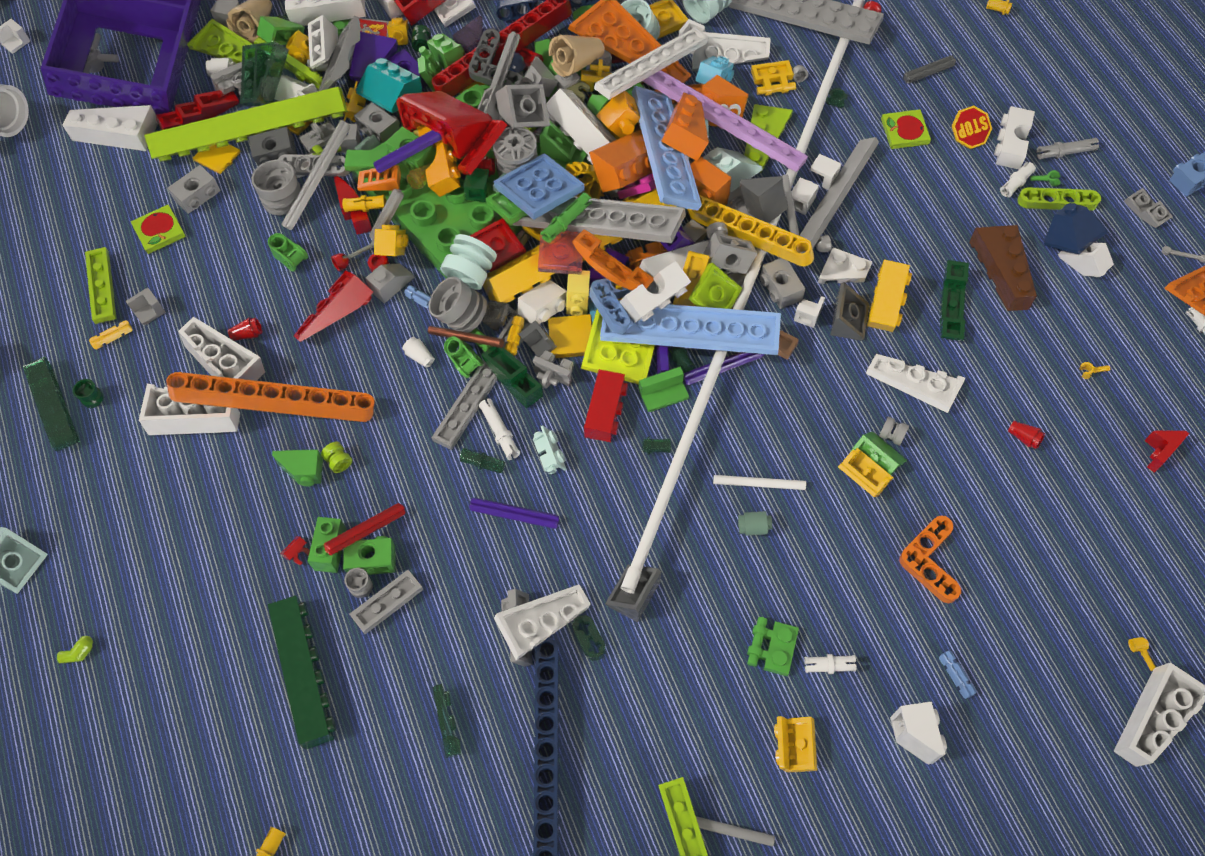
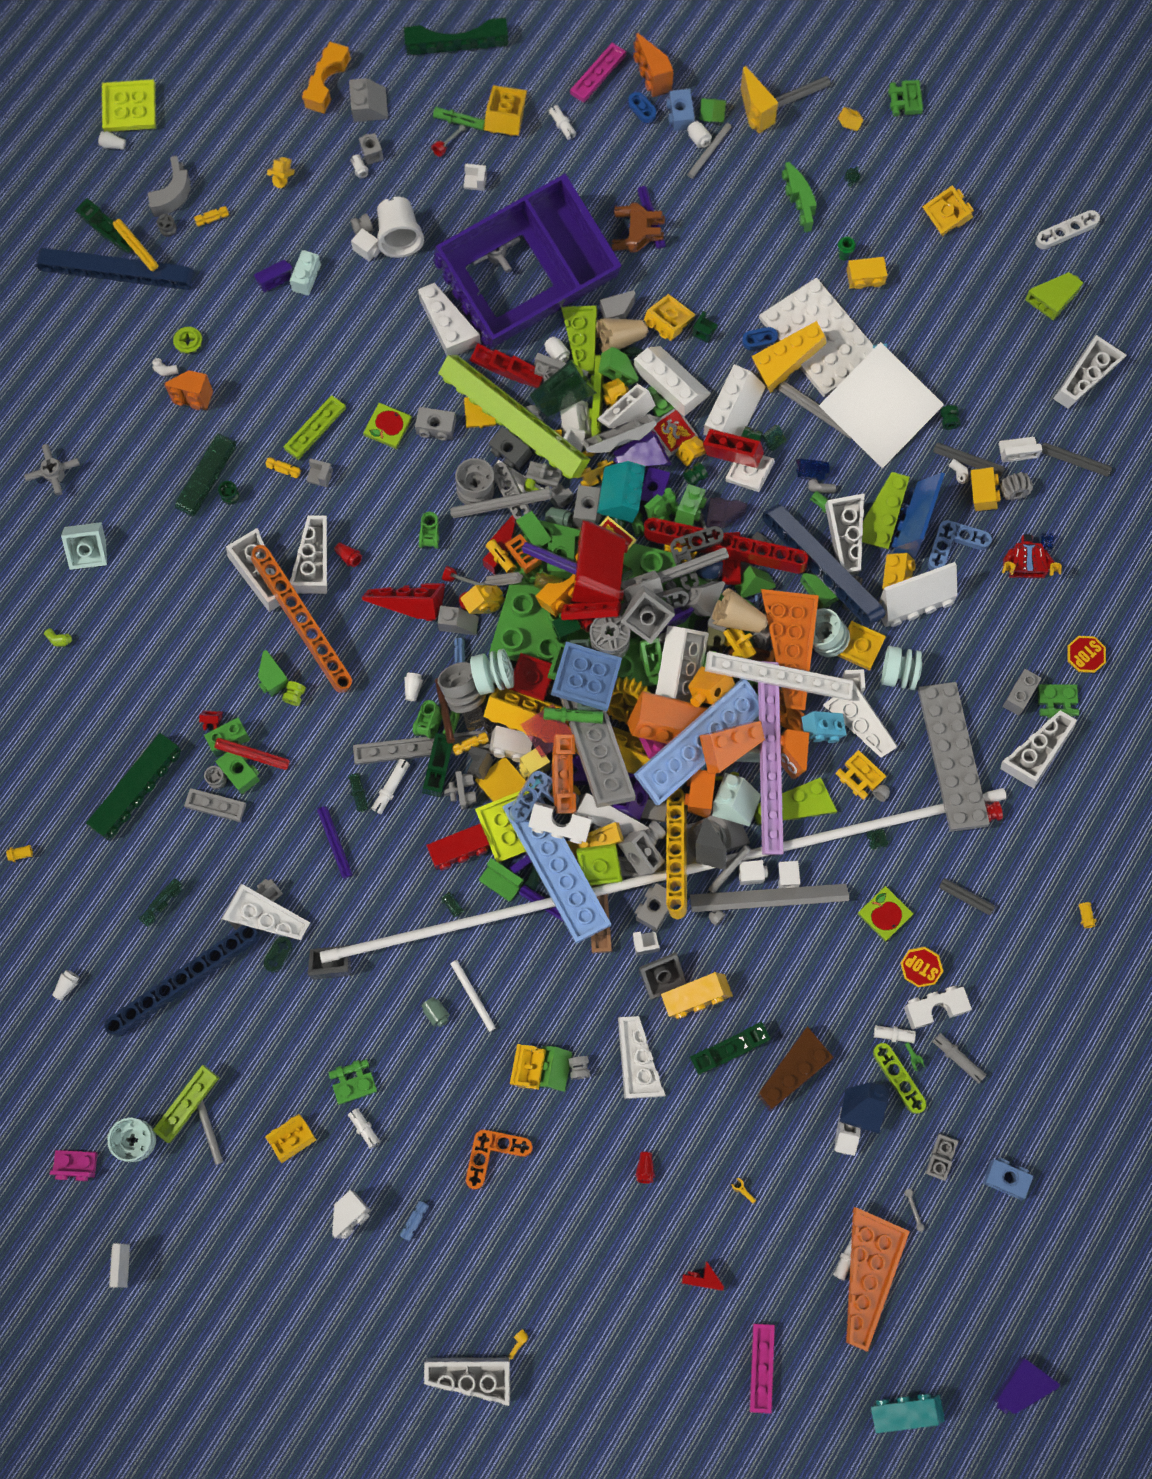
camera: 55 degrees right, 10 degrees up
light aqua hinge [533,425,567,474] -> none
white wing [818,248,872,284] -> none

